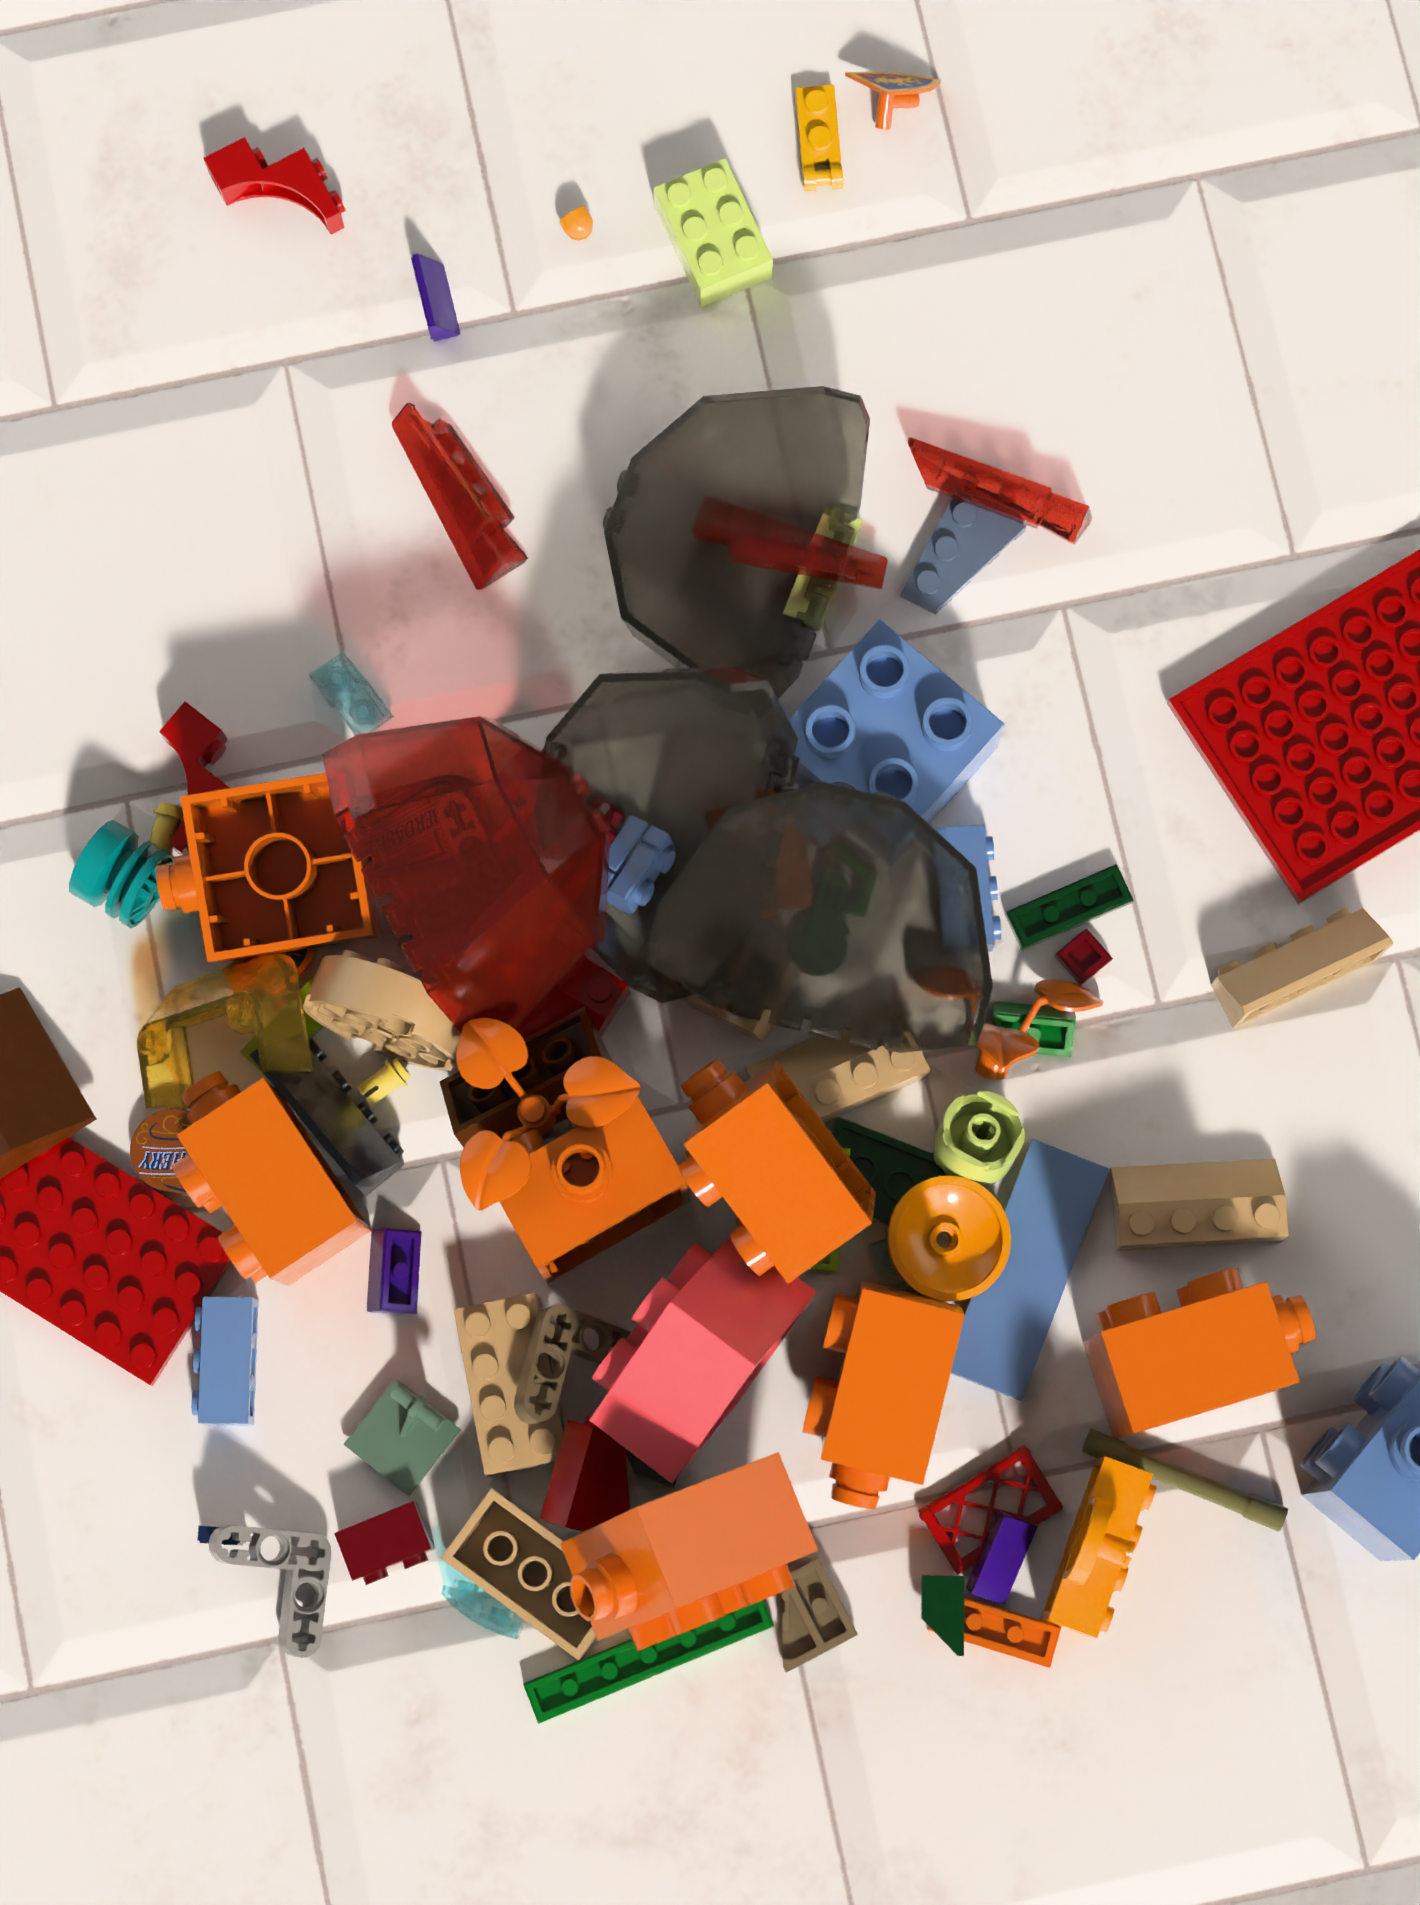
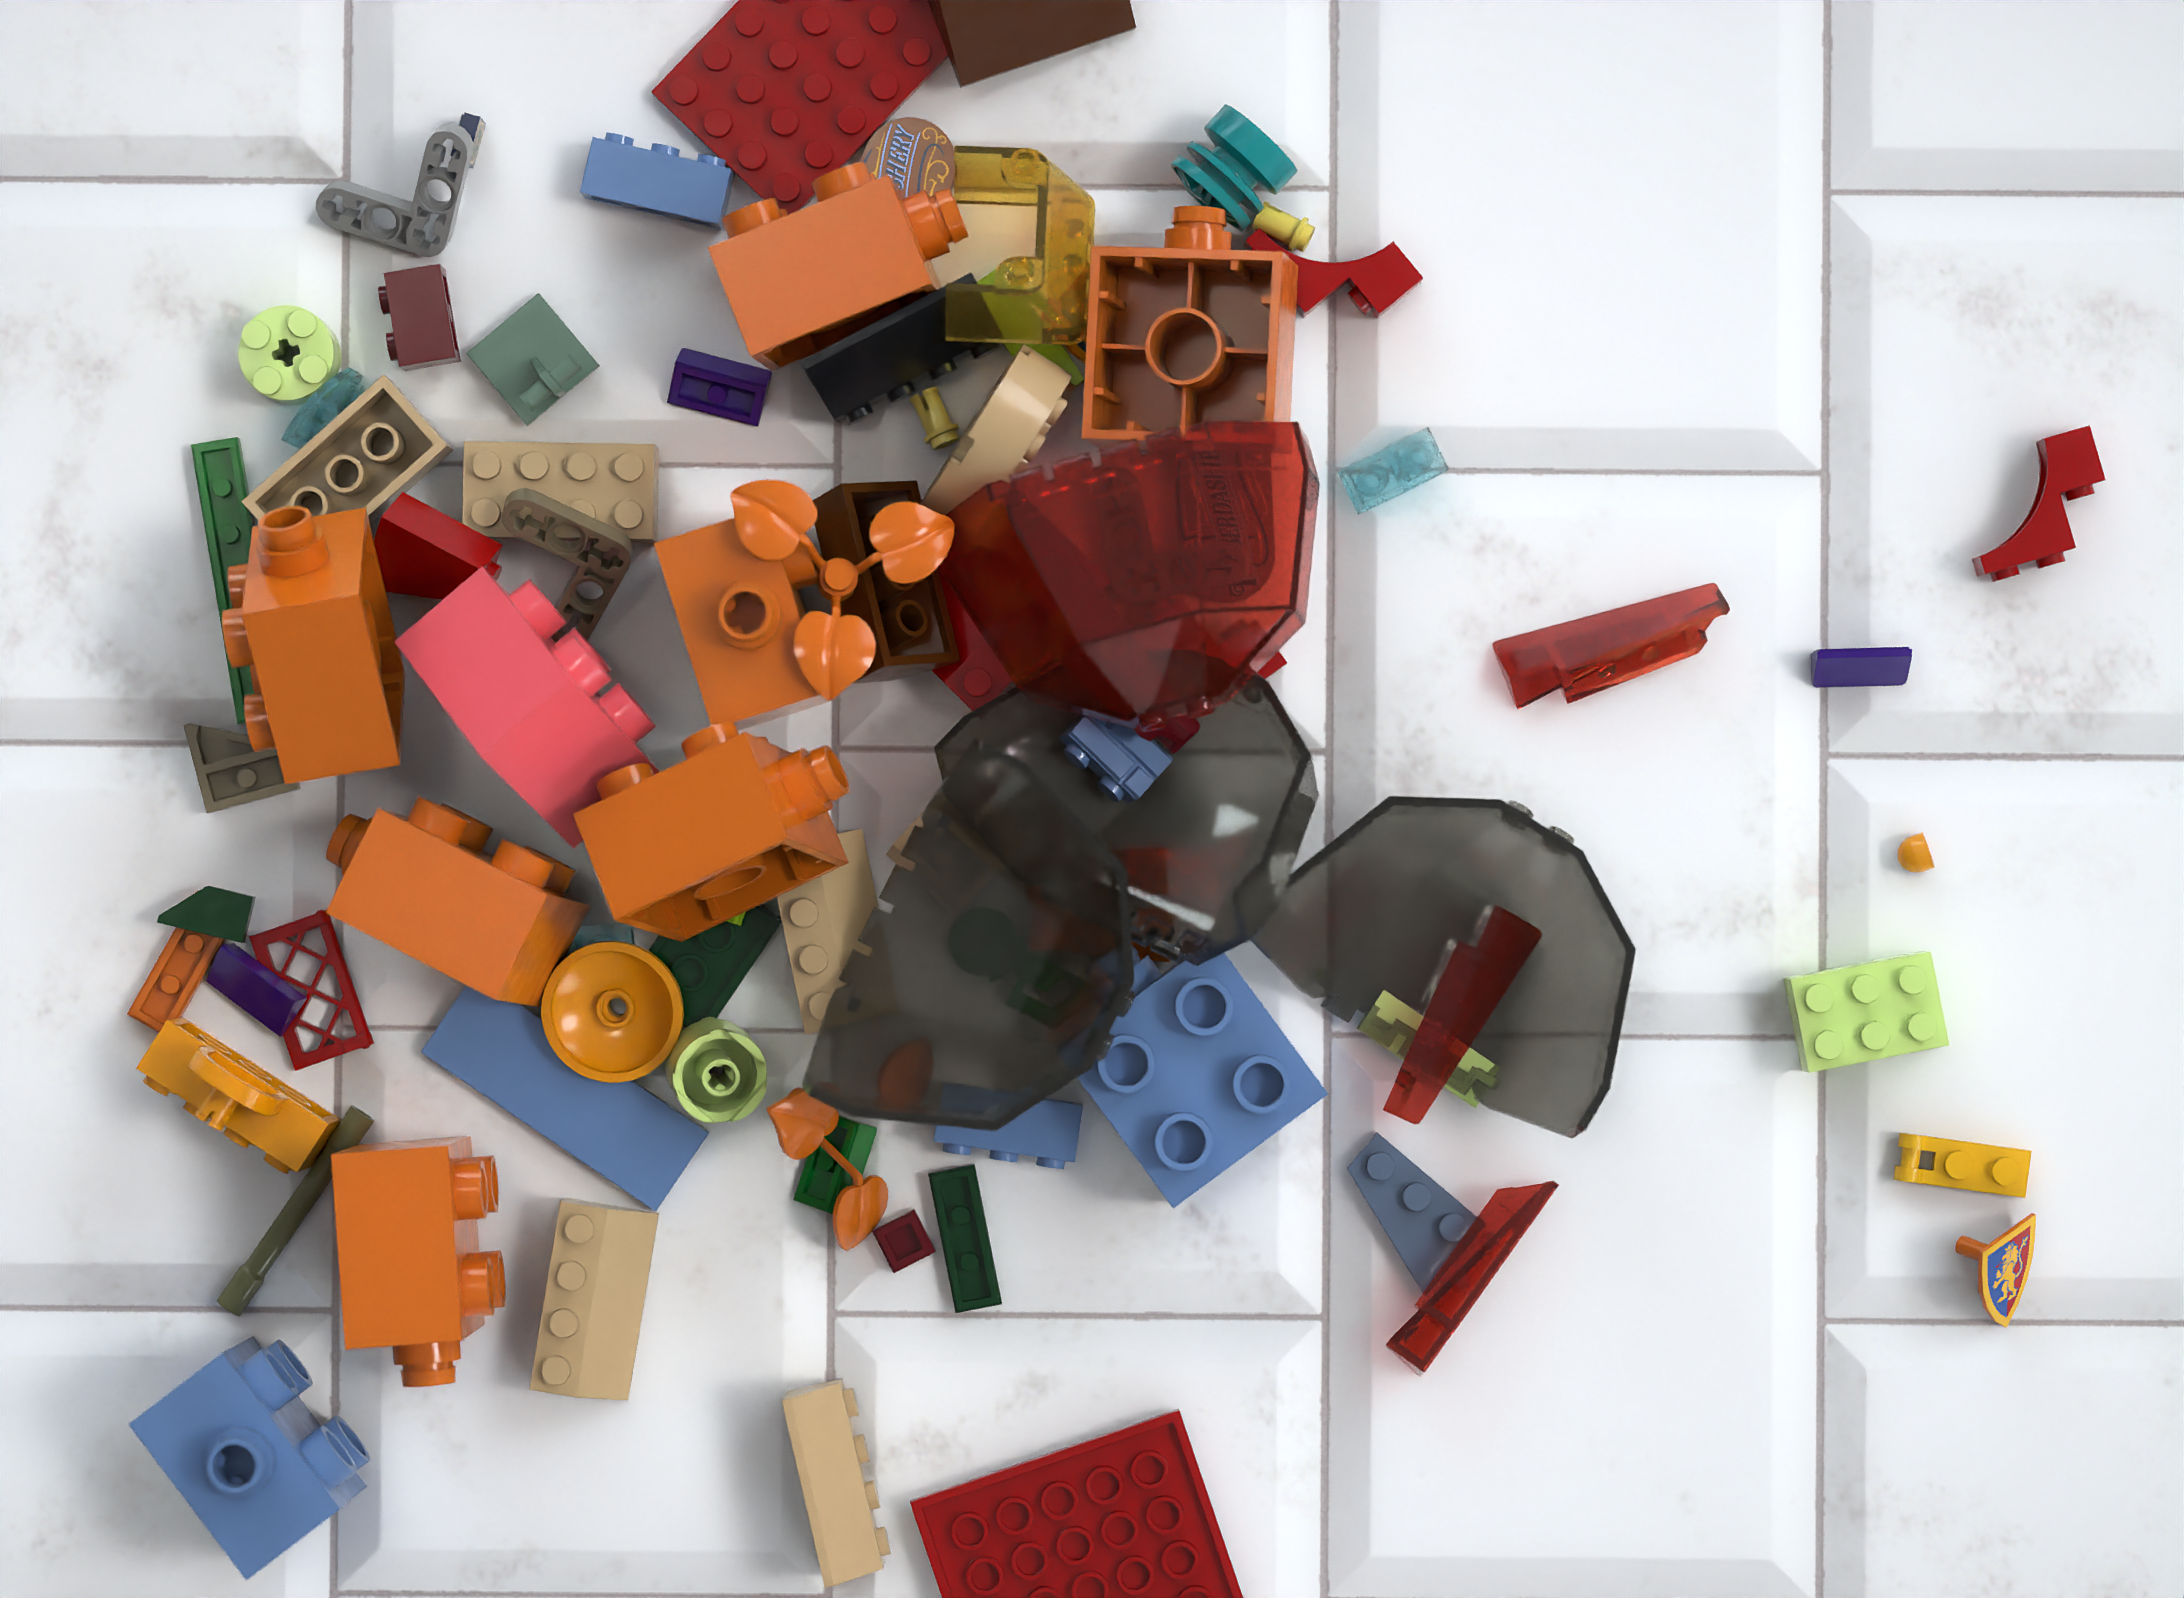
camera: 100 degrees right, 10 degrees up
none -> yellowish green brick [238,305,342,405]

